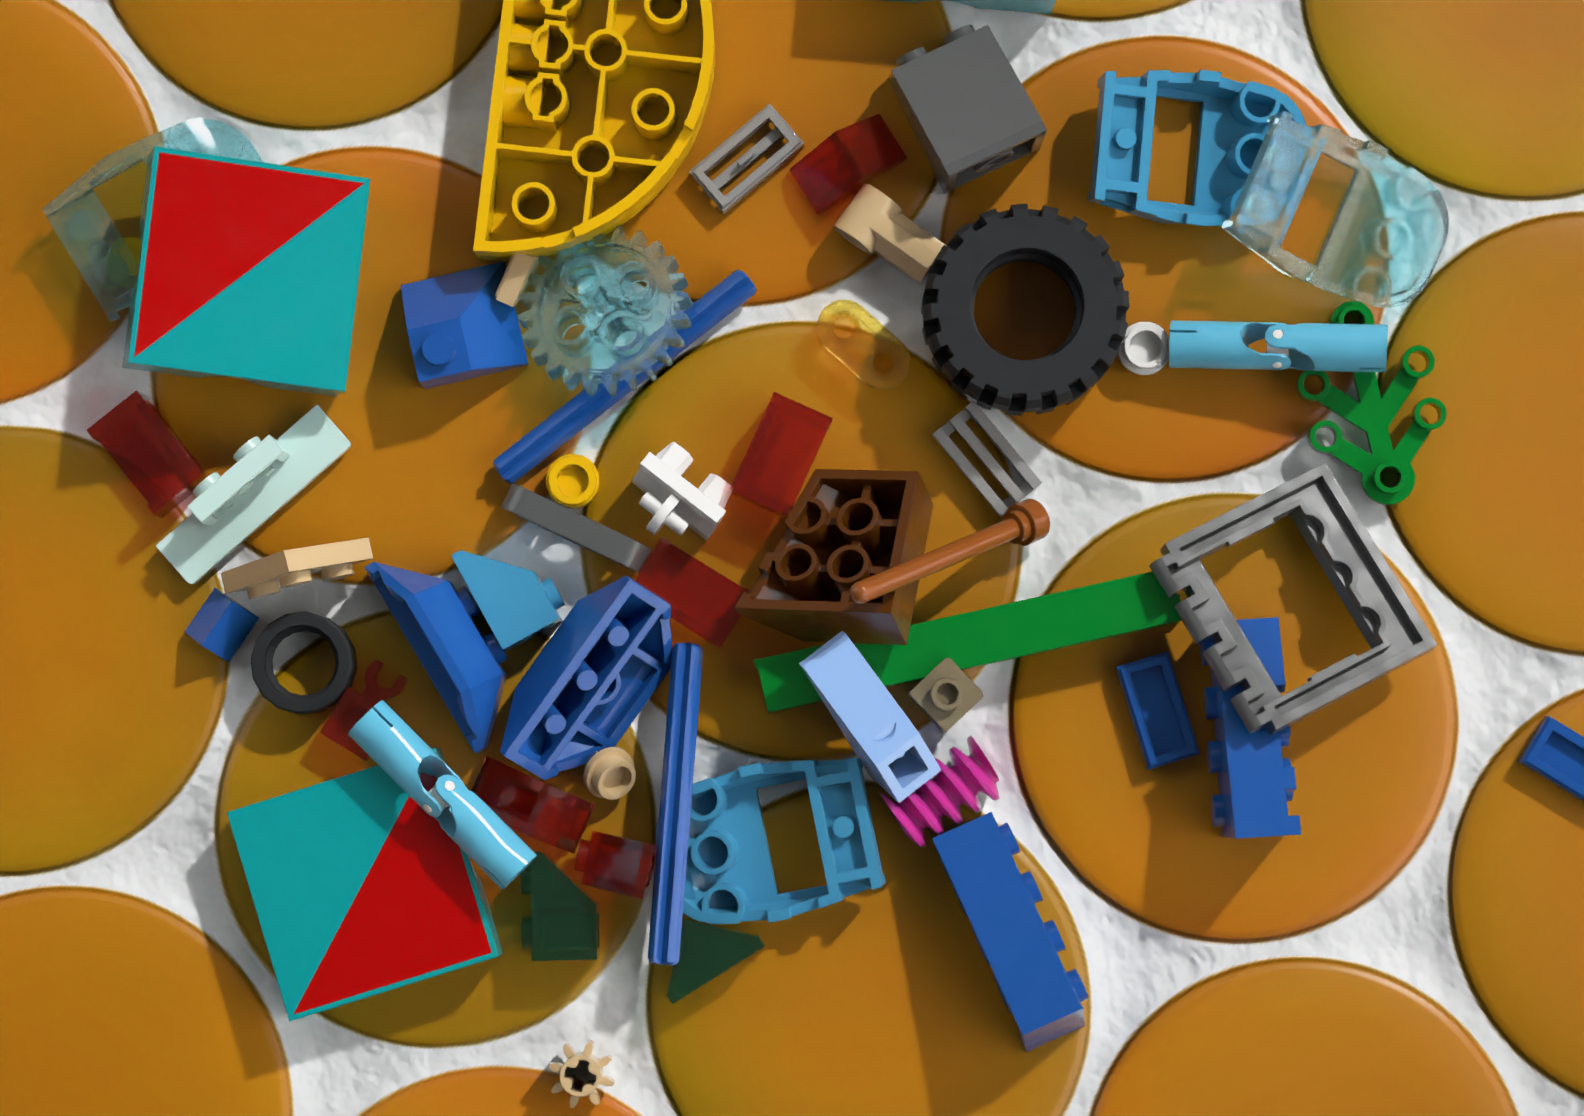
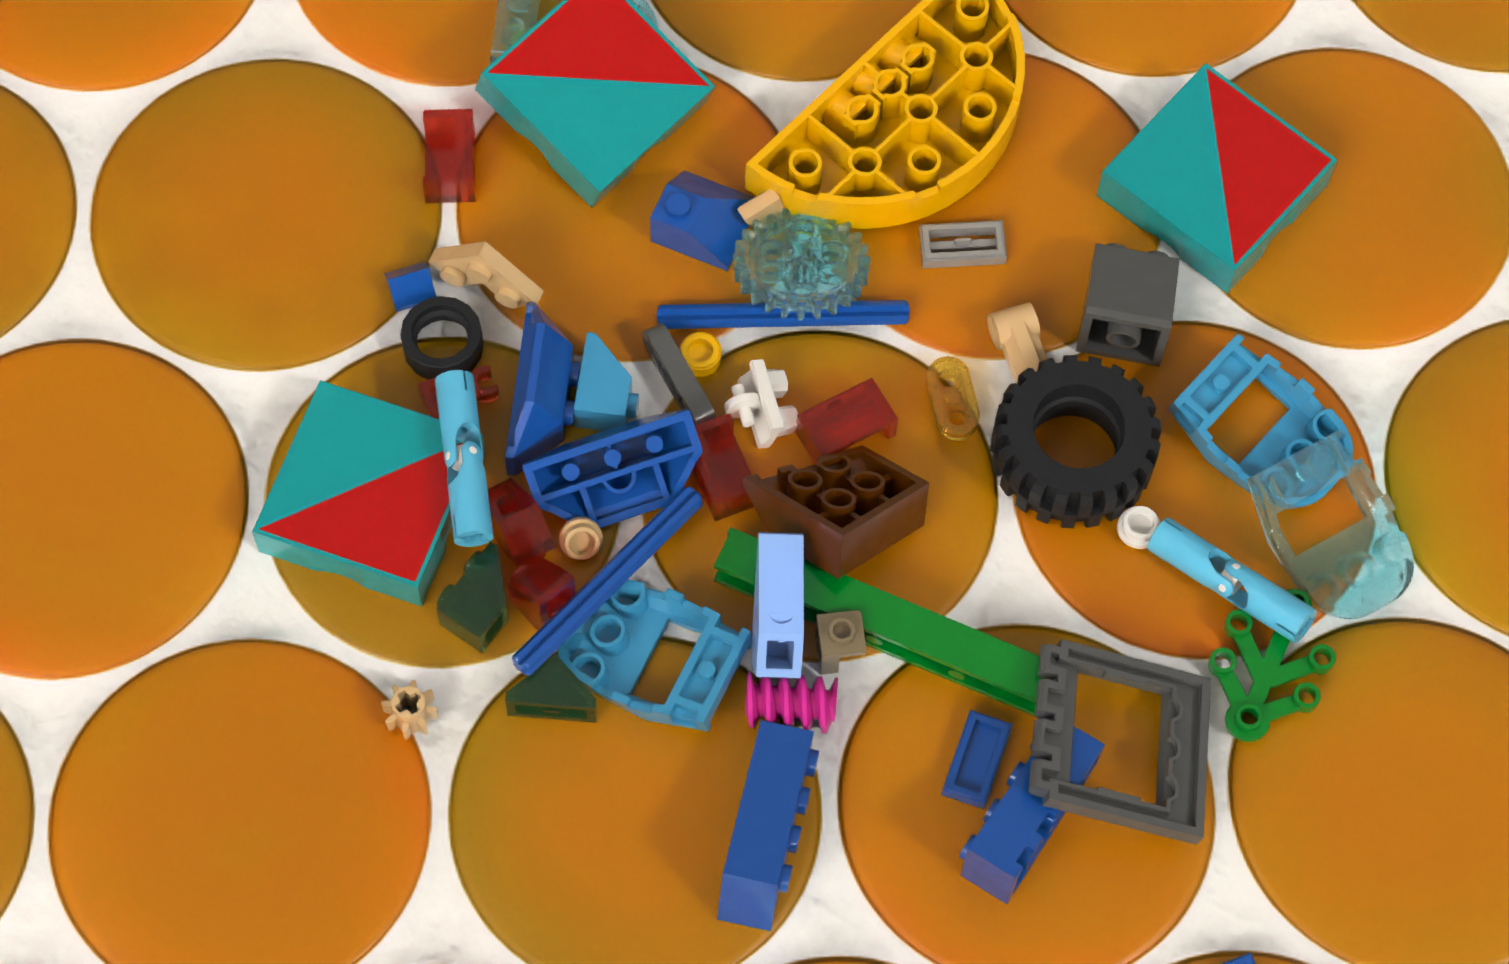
camera: 35 degrees right, 20 degrees down
light aqua bracket [156,405,351,584] -> none
clear red slope [789,114,907,215] -> none
dark orange piece [850,499,1050,604] -> none
light grey tile [932,401,1042,517] -> none

